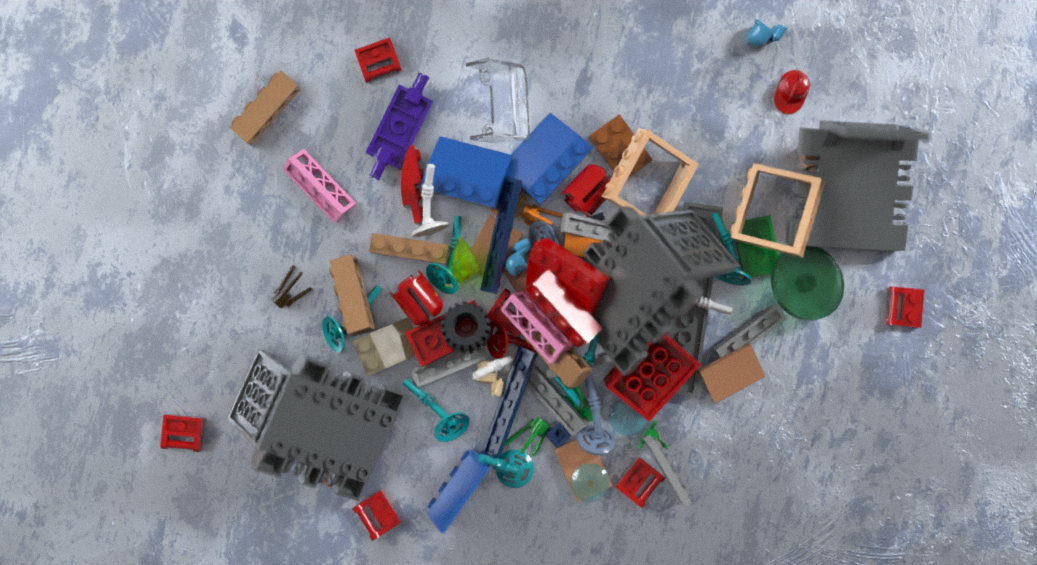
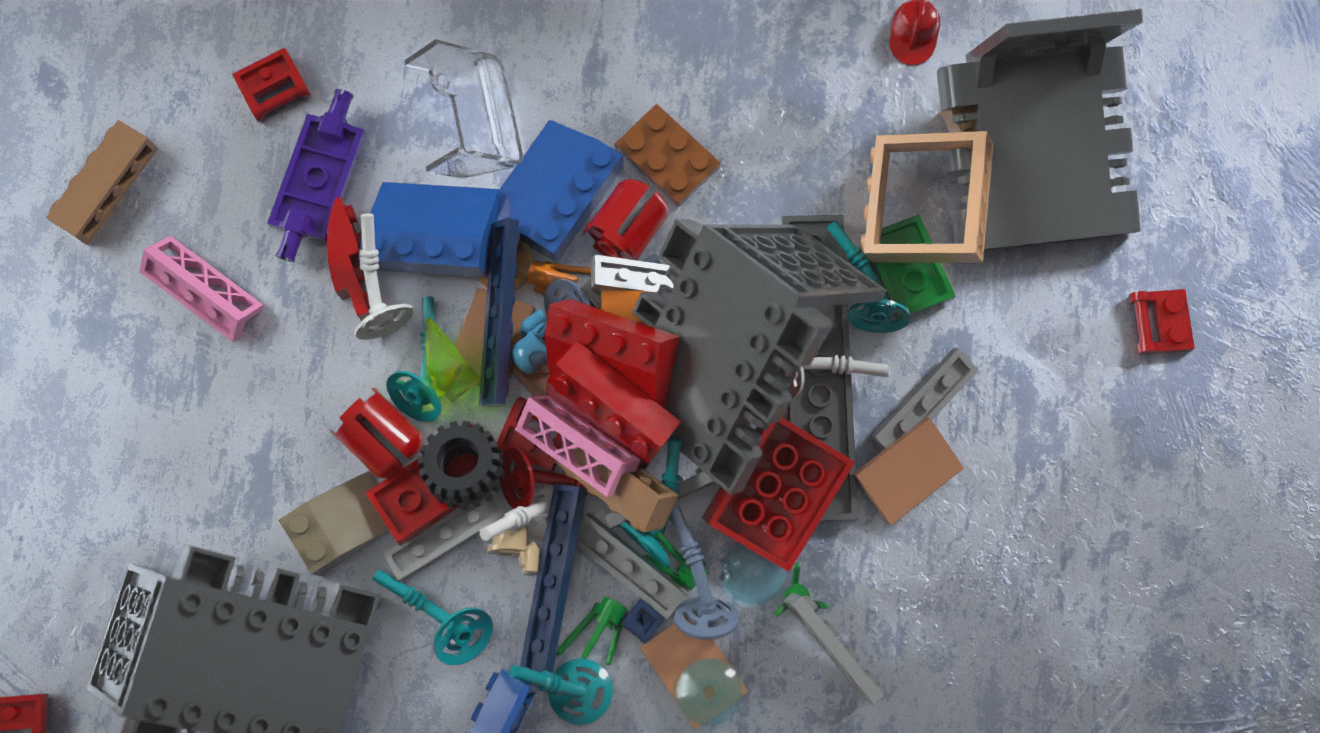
camera: 10 degrees left, 10 degrees down
dark brown plant [271,265,312,309] -> none
teal dish [322,285,382,353] -> none
medium nougat brick [329,254,375,337] -> none
medium nougat brick [369,233,450,265] -> none
light nougat window [601,129,699,215] -> none
red plate [615,457,666,508] -> none
clear green dish [771,246,844,321] -> none

